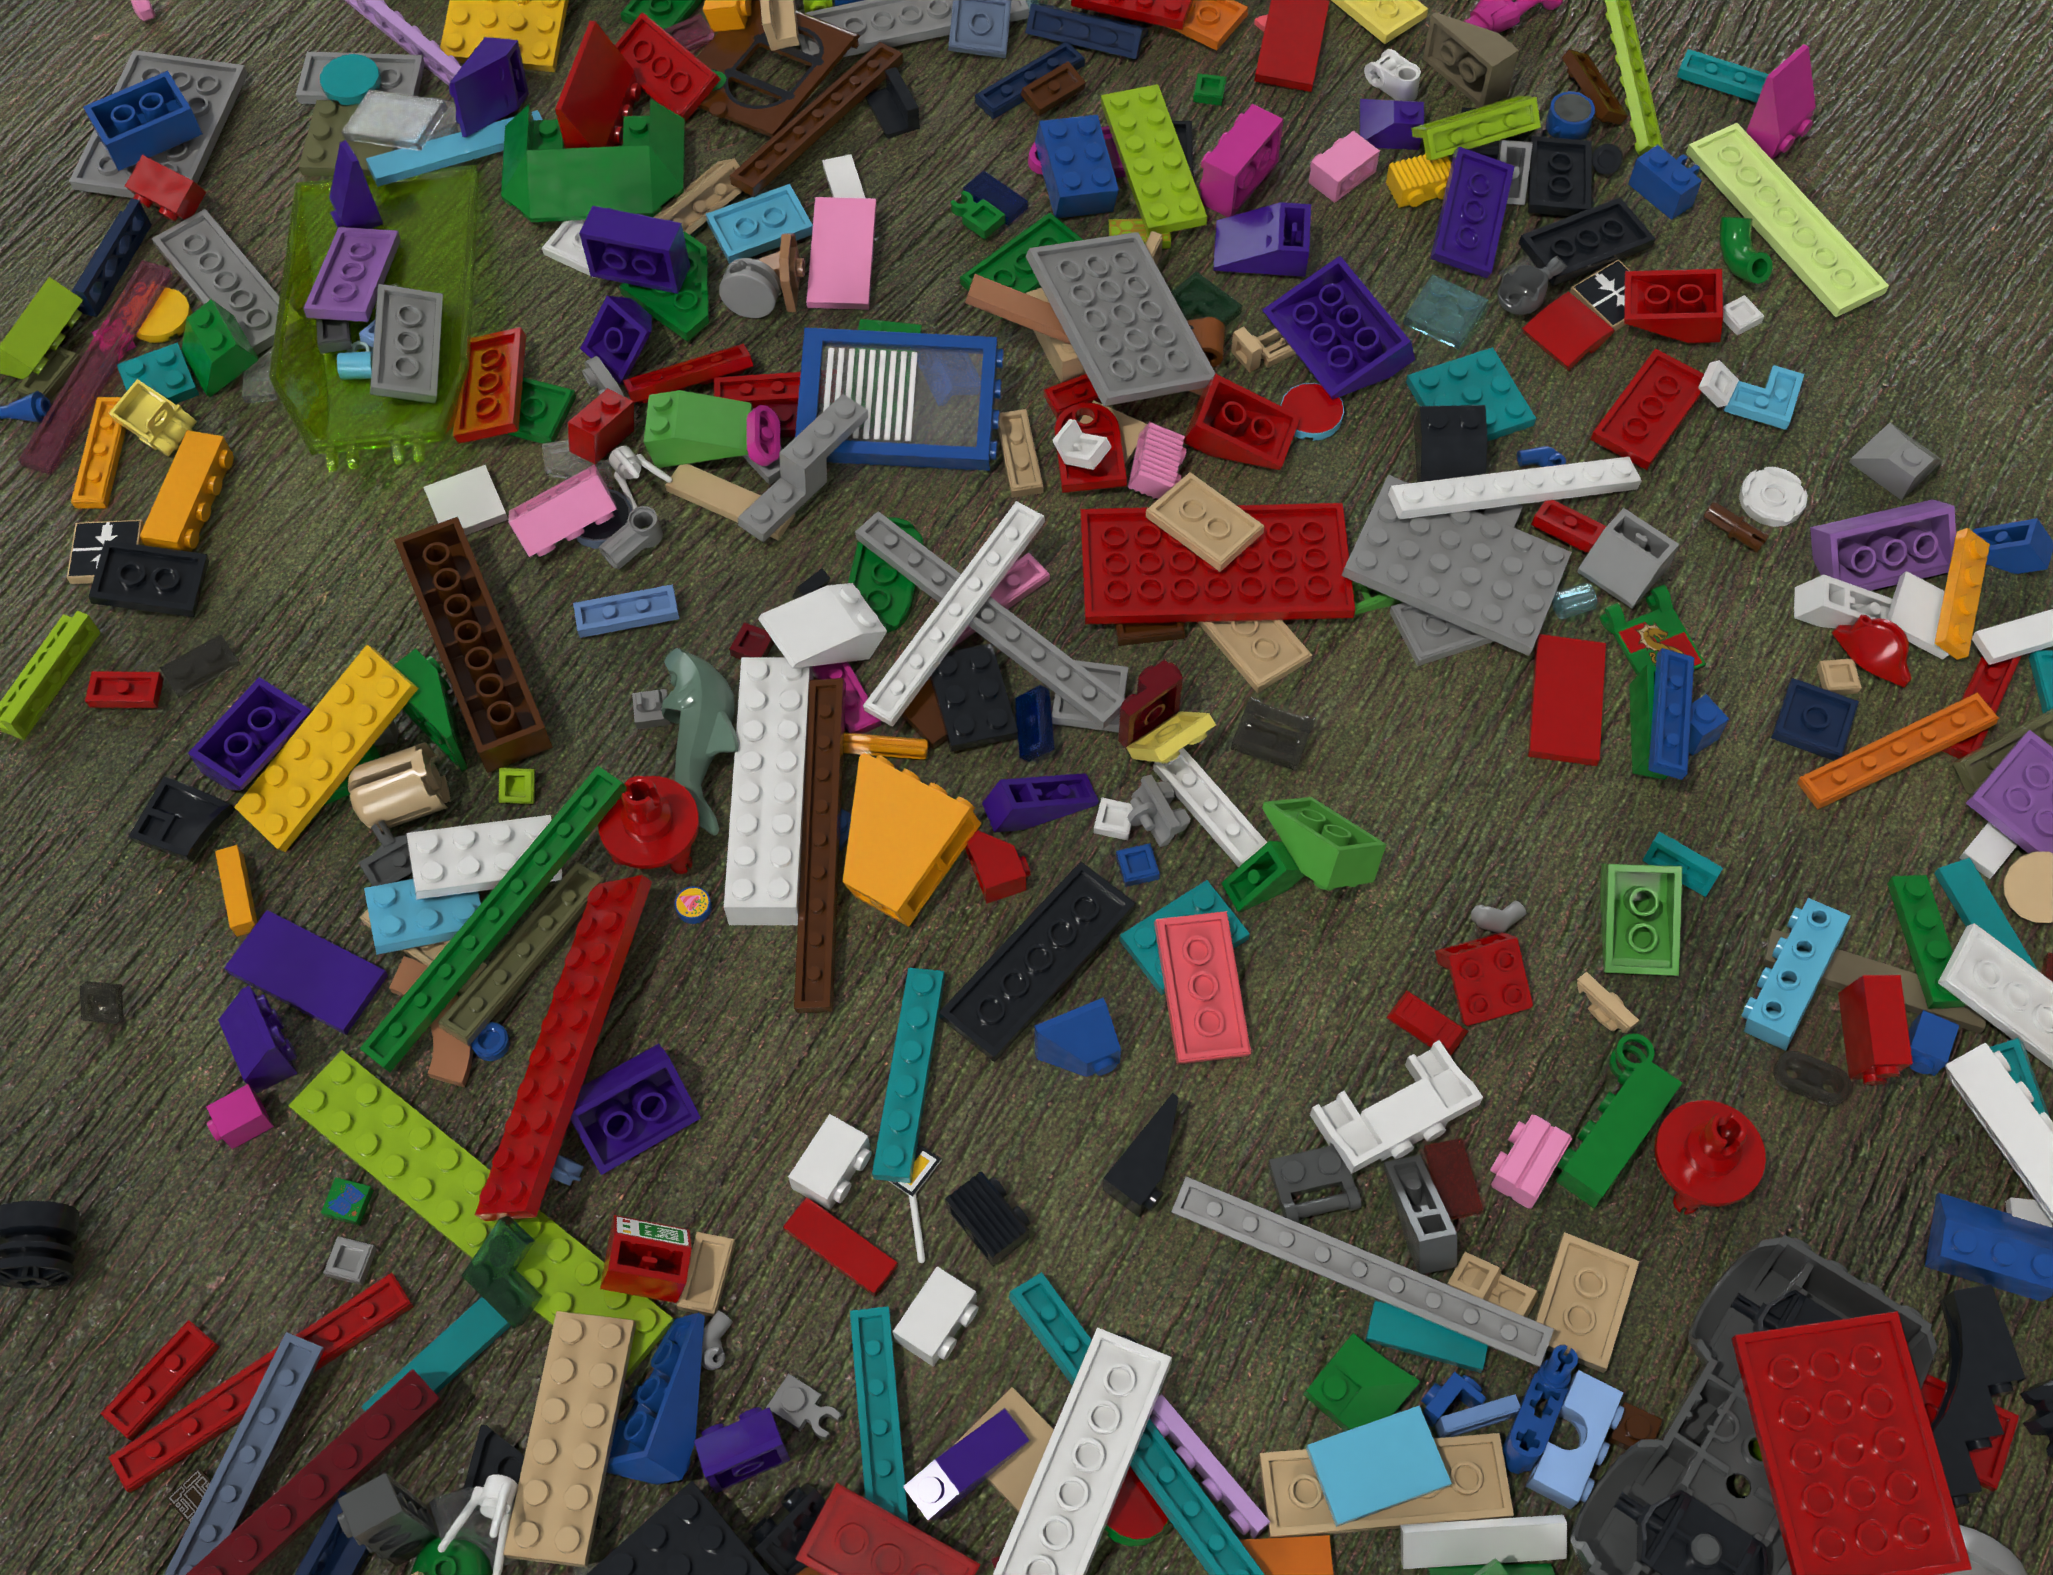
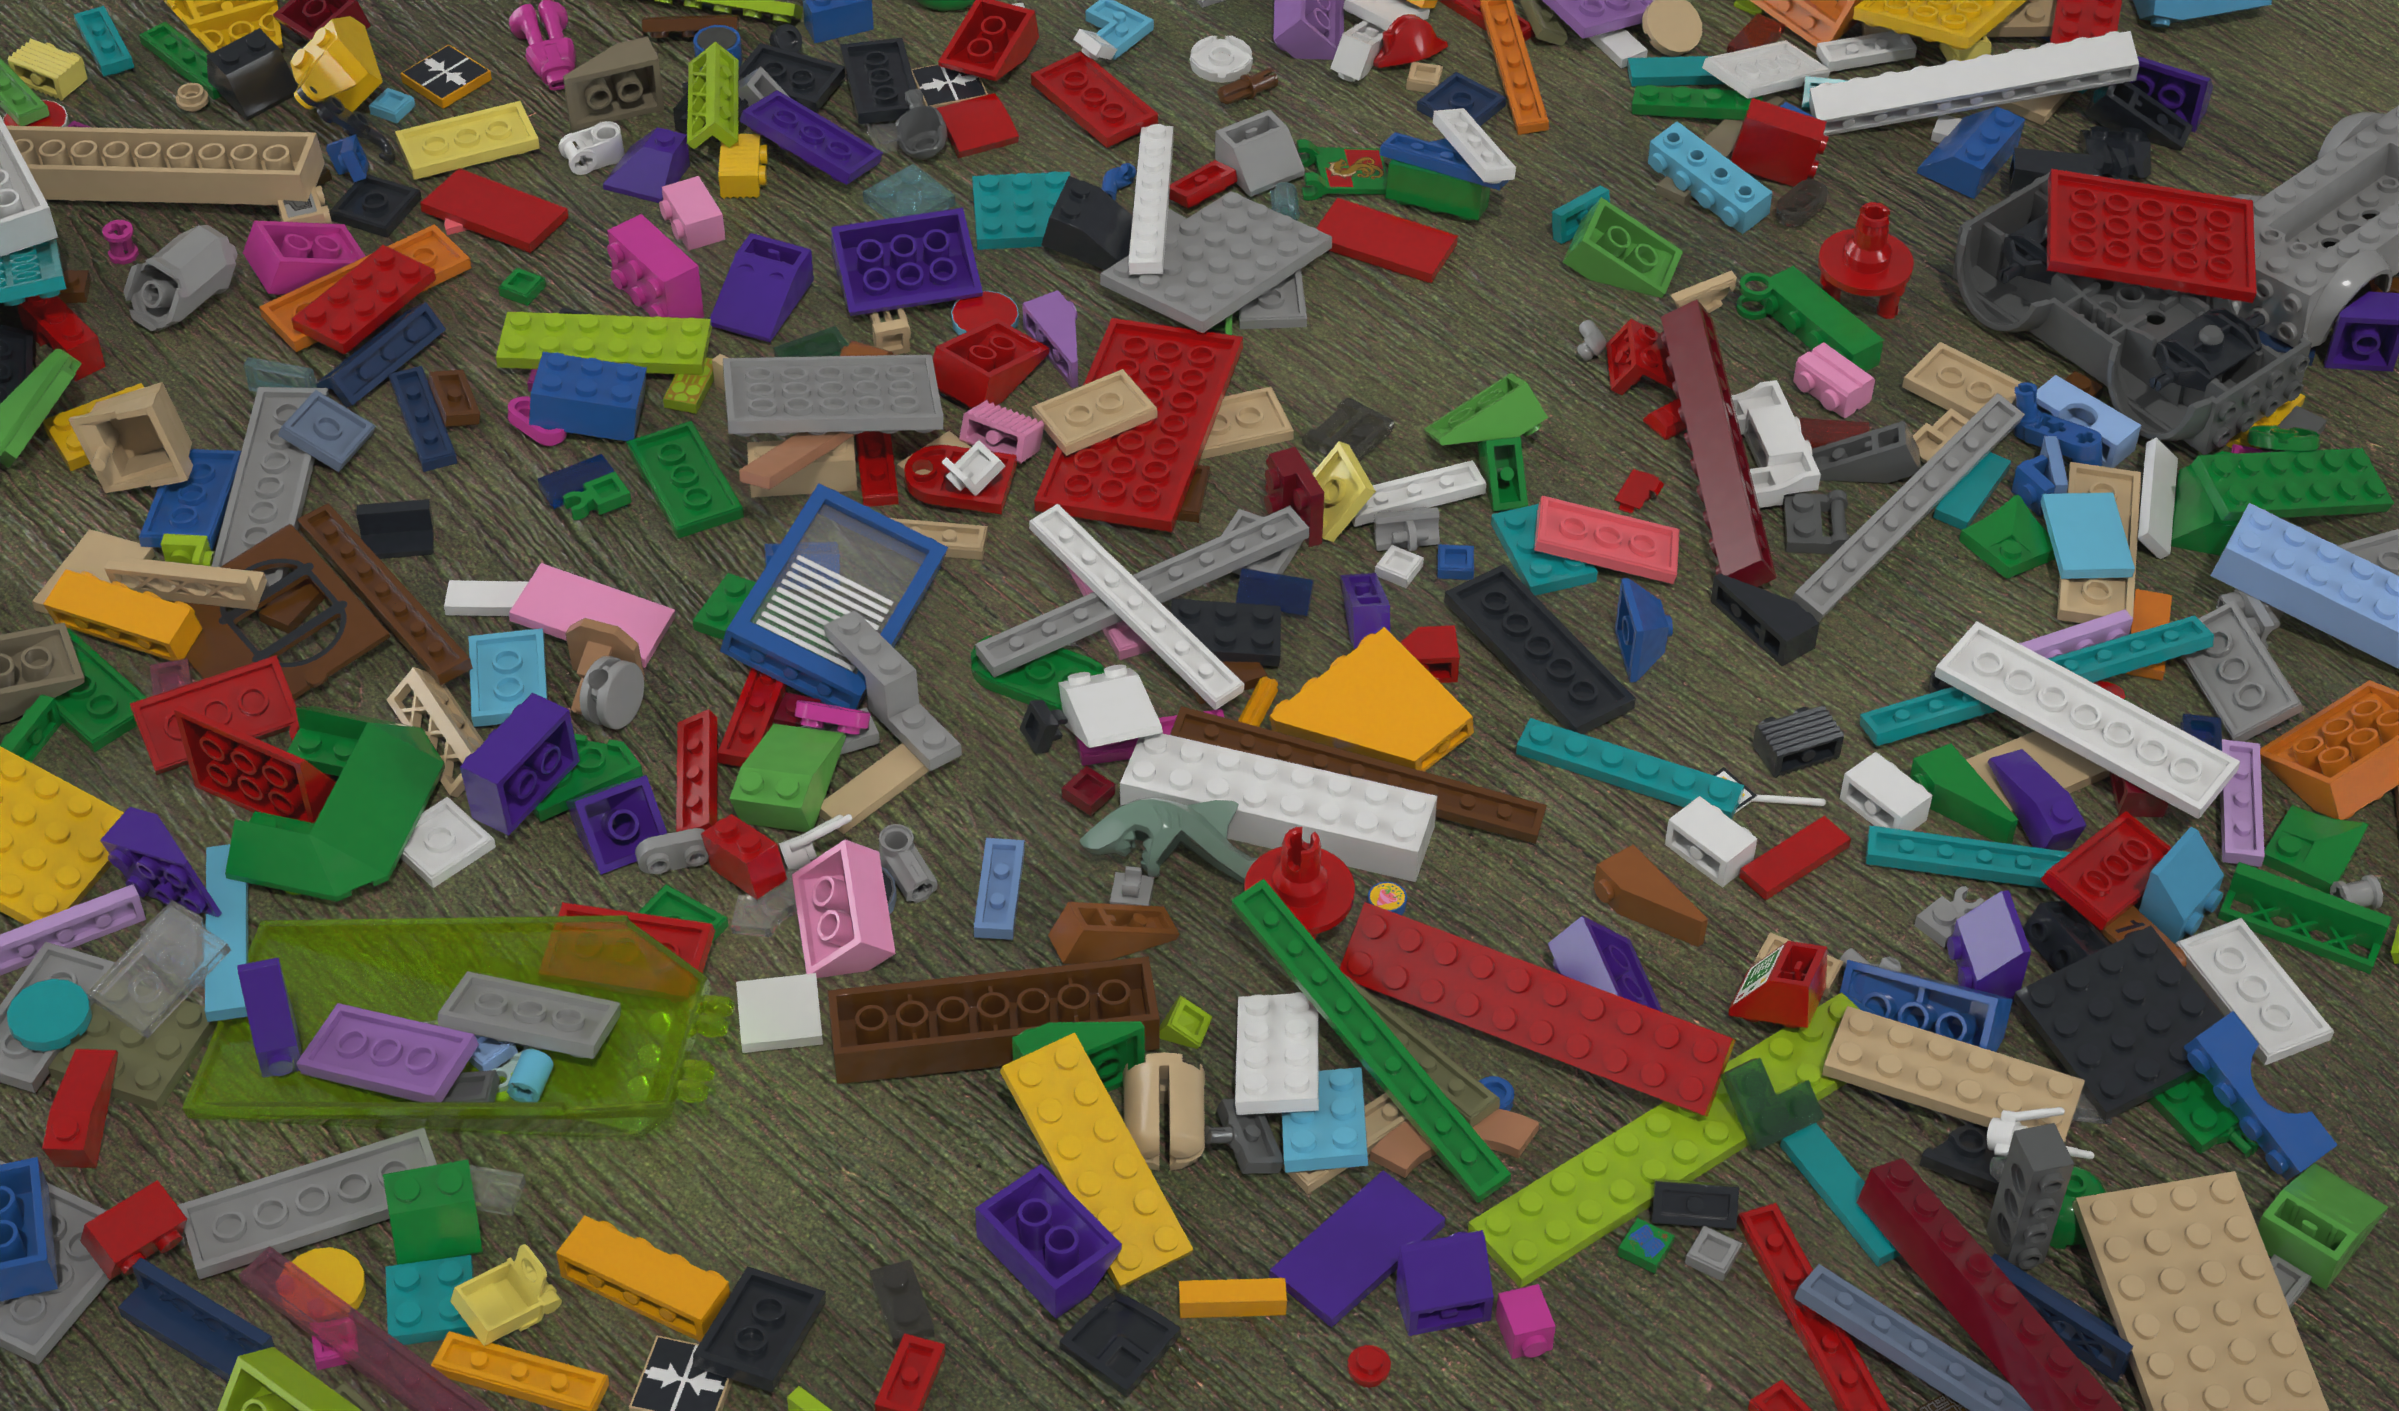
camera: 75 degrees left, 15 degrees down
none -> red slope [42,1049,118,1168]
none -> reddish brown tile [259,579,326,634]
none -> medium lavender slope [1023,290,1078,388]
none -> dark orange slope [1048,902,1180,964]
none -> red plate [1347,1345,1391,1388]
none -> white plate [1432,108,1516,184]
none -> dark orange slope [1593,844,1708,947]
none -> red piece [1614,469,1664,514]
none -> black plate [1651,1179,1739,1229]
none -> dark red brick [1660,299,1777,587]
none -> green slope [1909,743,2018,844]

